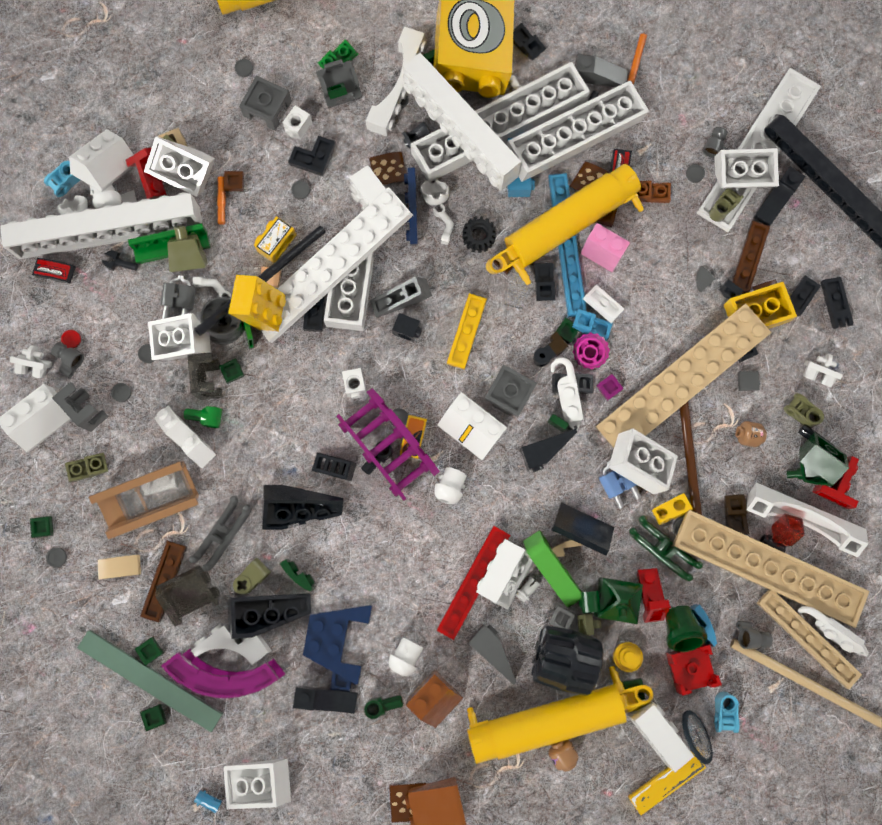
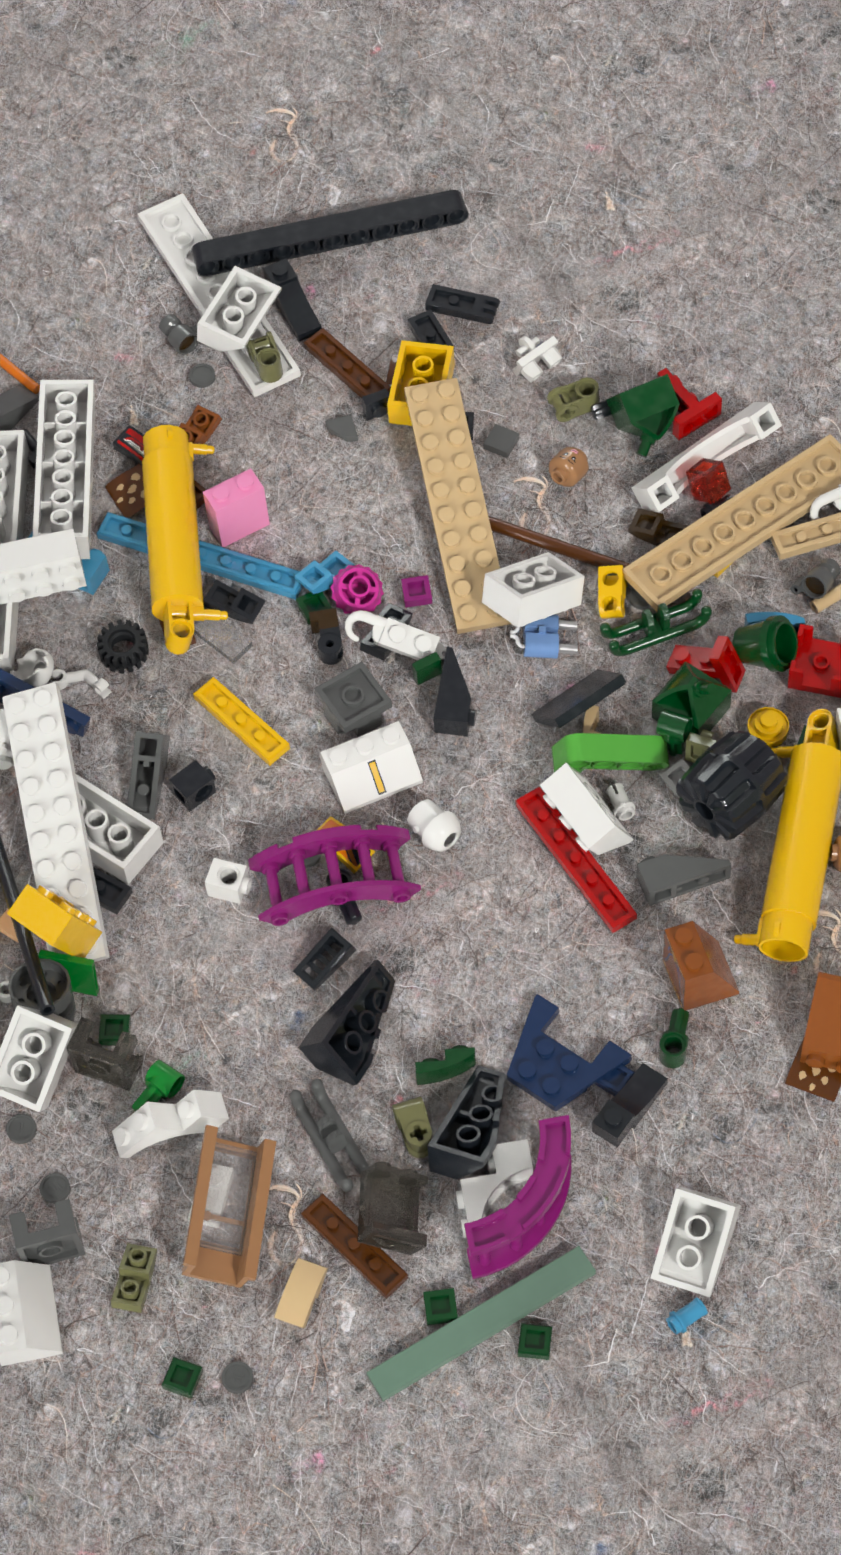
camera: 55 degrees left, 20 degrees down
white piece [389,638,423,676] -> none
white plate [583,285,624,323] -> none

